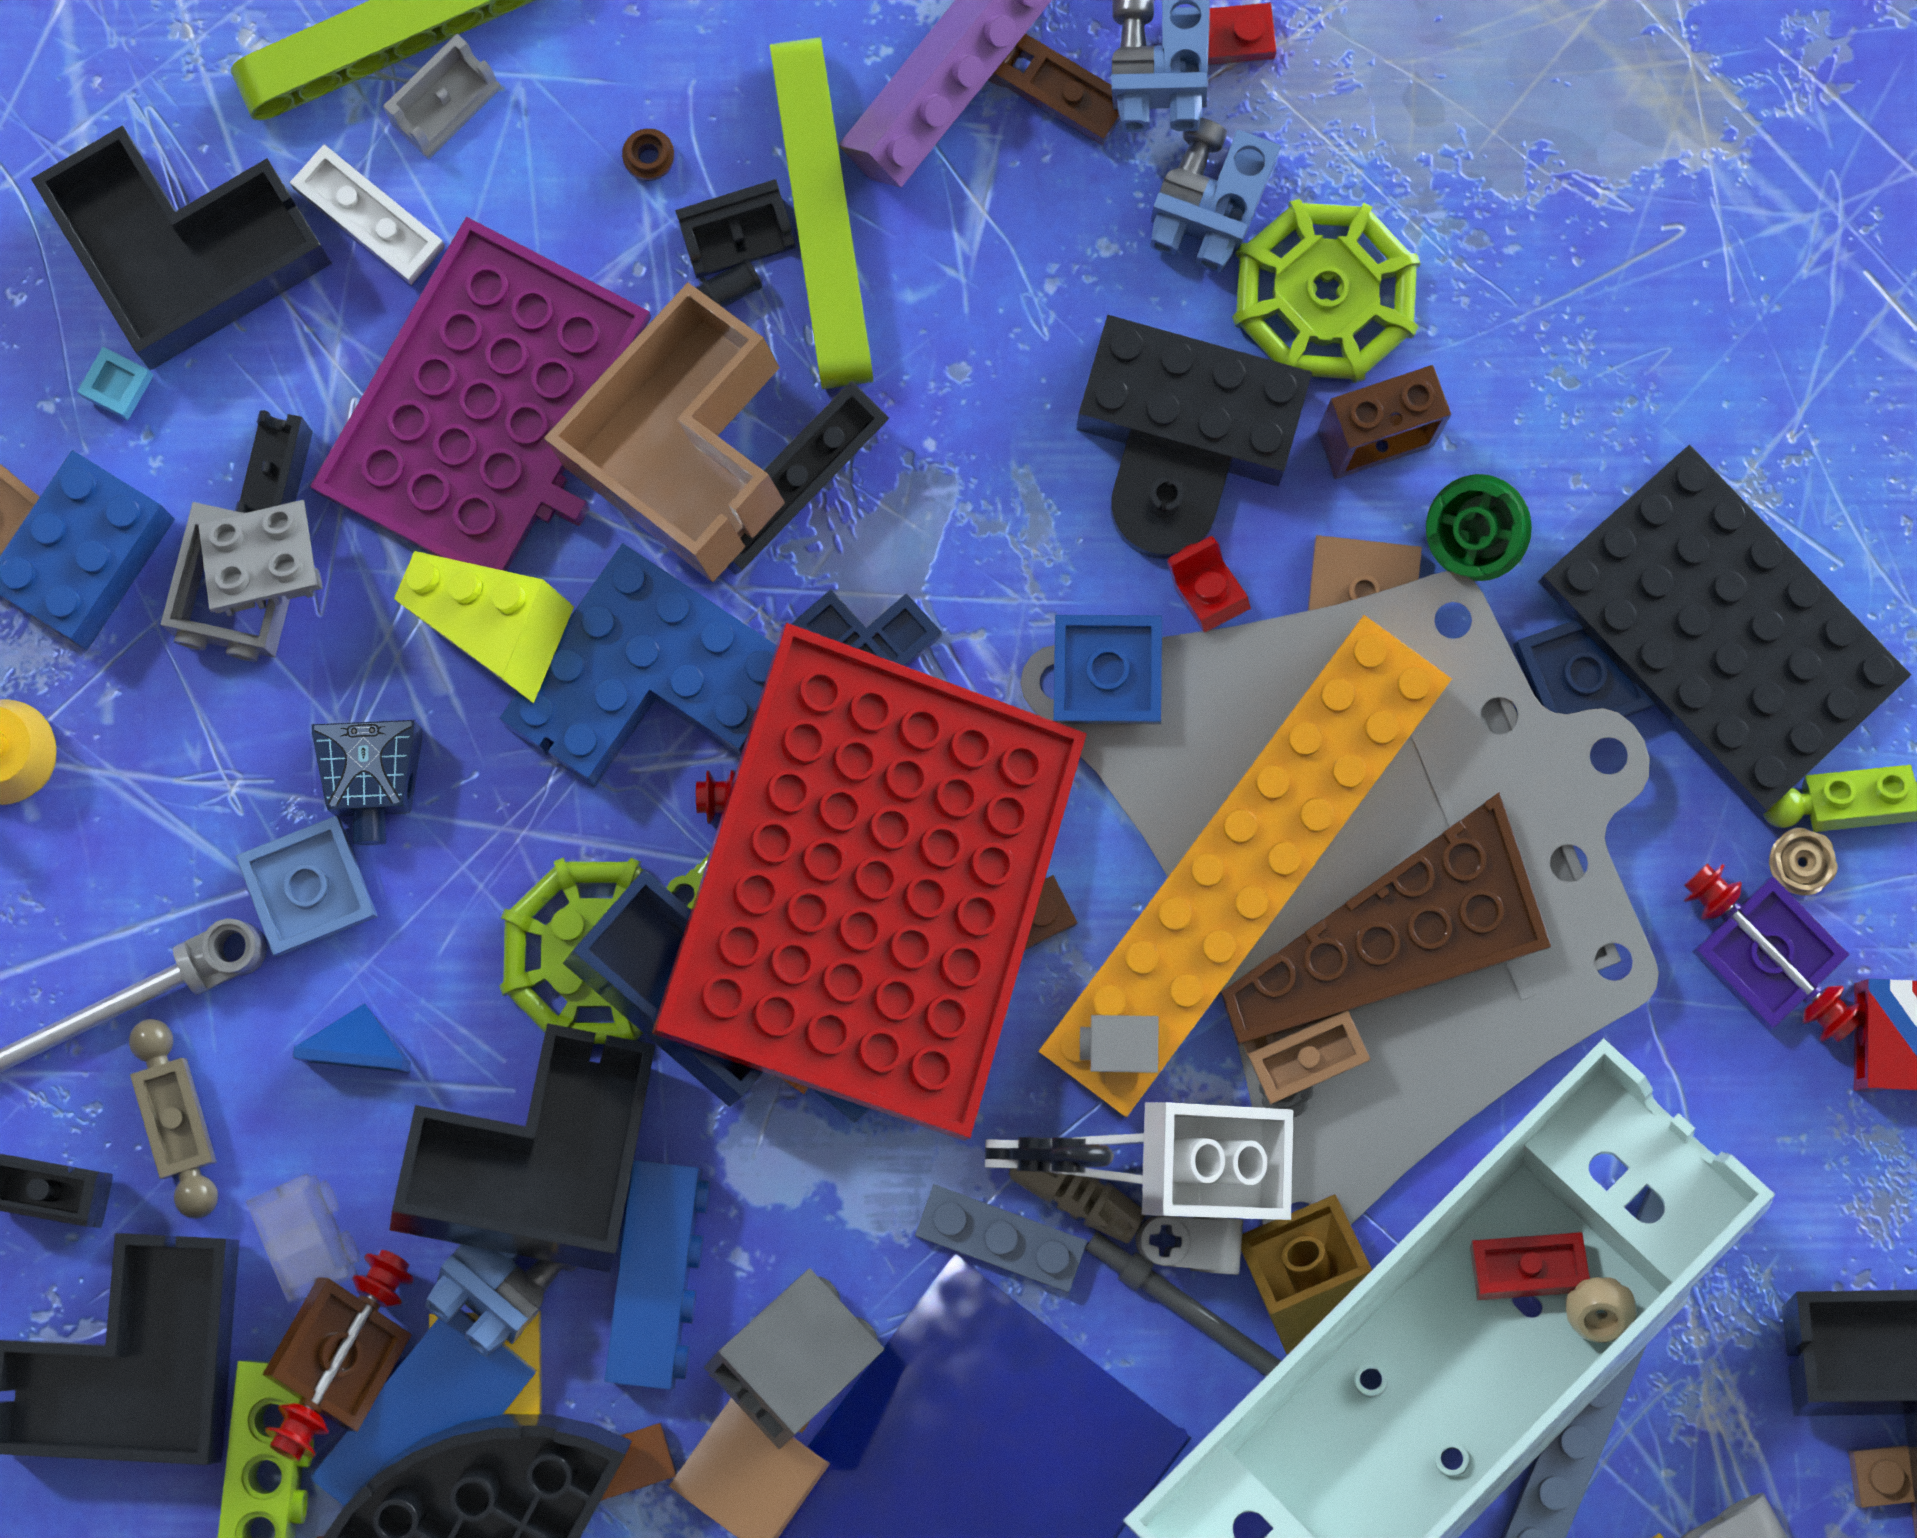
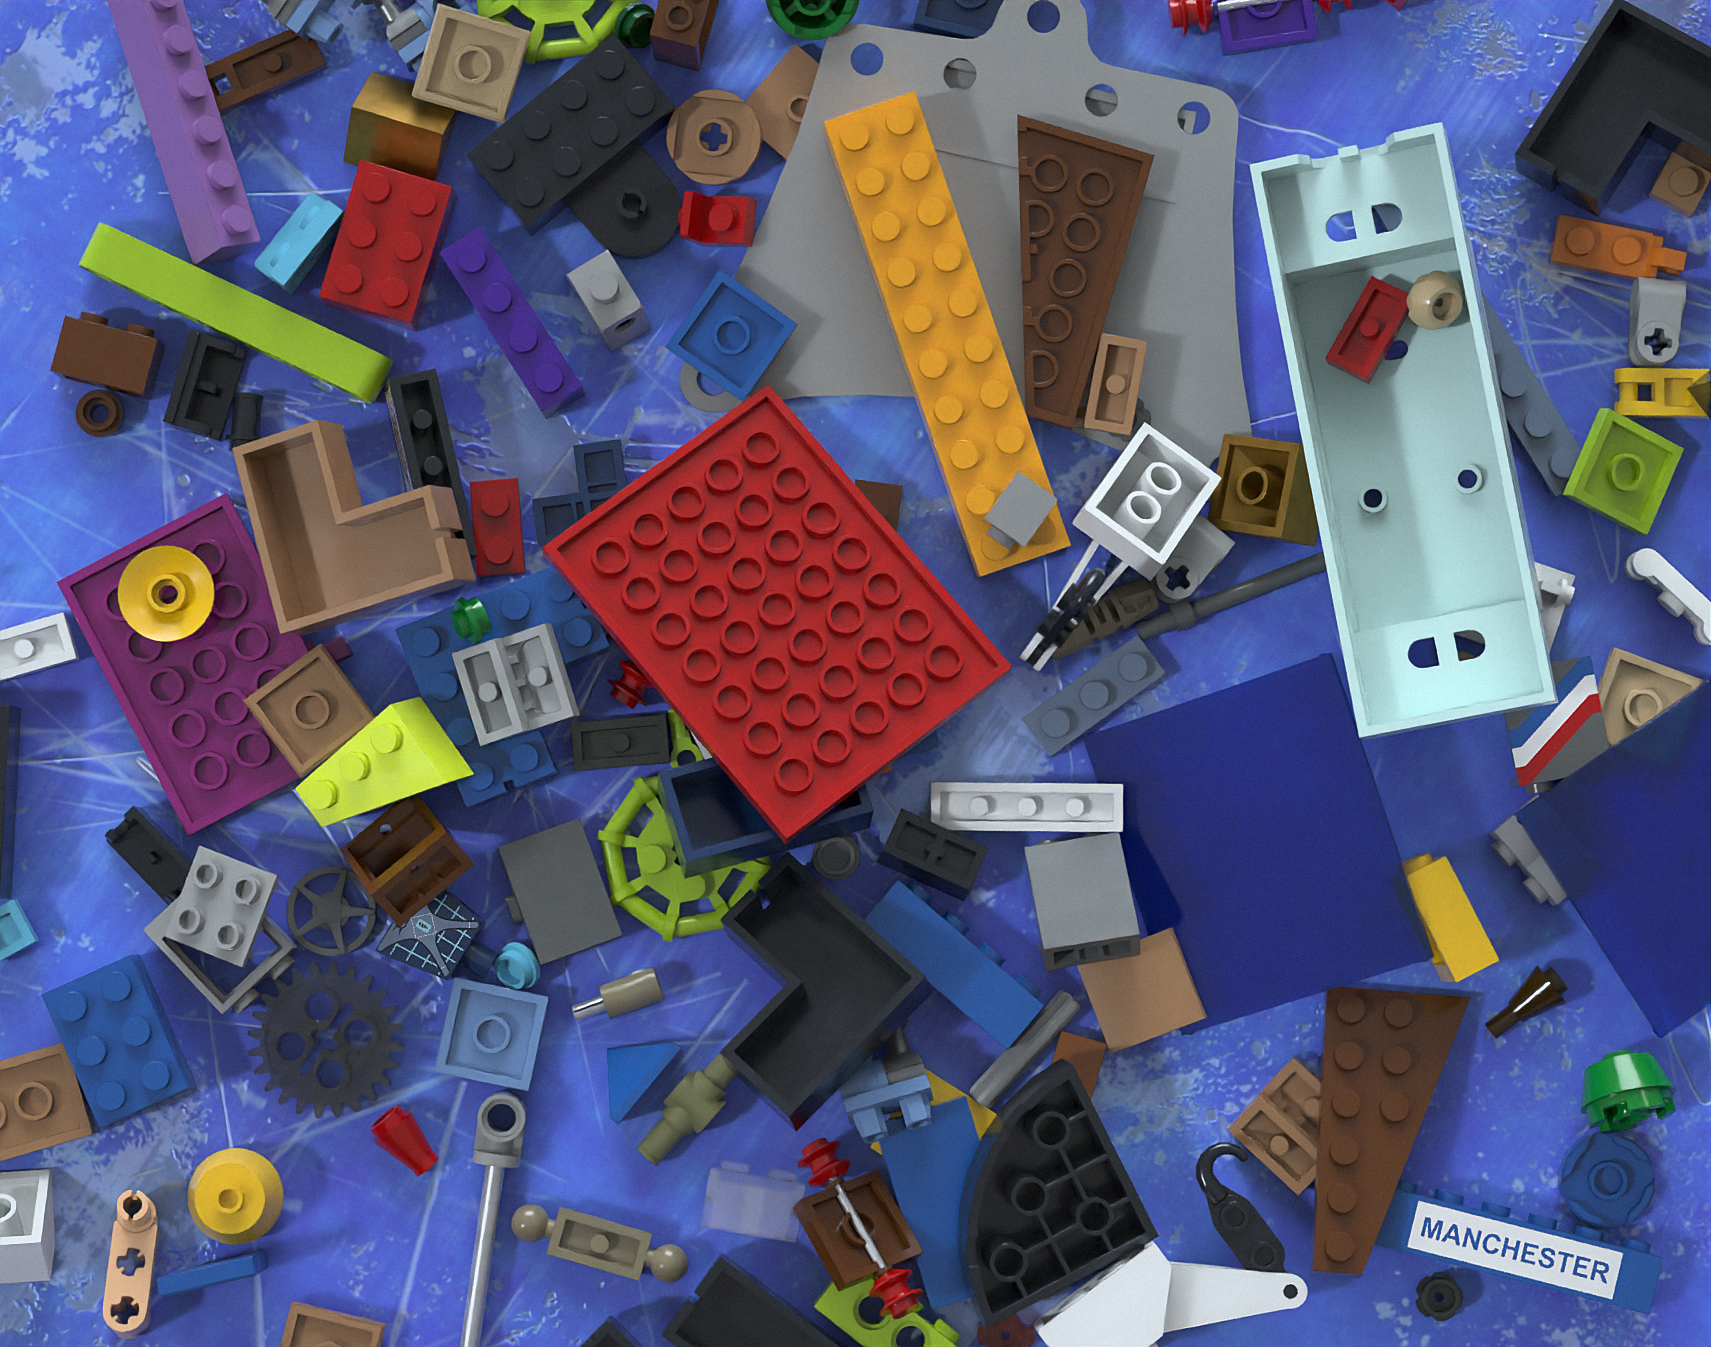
camera: 60 degrees left, 5 degrees up
none -> reddish brown brick [50,312,165,401]
none -> yellow dish [118,545,215,642]
none -> medium nougat plate [243,643,377,779]
none -> clear smoke gear [247,962,406,1118]
none -> medium azure bracket [254,193,344,295]
none -> dark grey wheel [286,866,377,956]
none -> red brick [319,160,457,332]
none -> reddish brown window [340,794,475,927]
none -> pearl gold slope [343,72,459,182]
none -> red cone [369,1104,439,1177]
none -> tan tile [412,3,531,124]
none -> dark purple brick [439,227,586,419]
none -> green plate [450,597,491,644]
none -> light grey slope [452,623,580,746]
none -> red plate [470,478,526,578]
none -> medium azure plate [494,942,540,990]
none -> dark grey container [497,818,622,966]
none -> light grey torso [565,250,652,352]
none -> pearl dark grey plate [570,715,670,771]
none -> dark tan piece [572,967,665,1021]
none -> dark green plate [614,2,655,49]
none -> olive pin [636,1039,737,1166]
none -> medium nougat plate [666,89,763,186]
none -> dark grey plate [812,834,860,880]
none -> black hinge [877,809,989,902]
none -> white plate [931,782,1123,832]
none -> light grey axle [969,990,1080,1108]
none -> orange hinge [1548,214,1687,281]

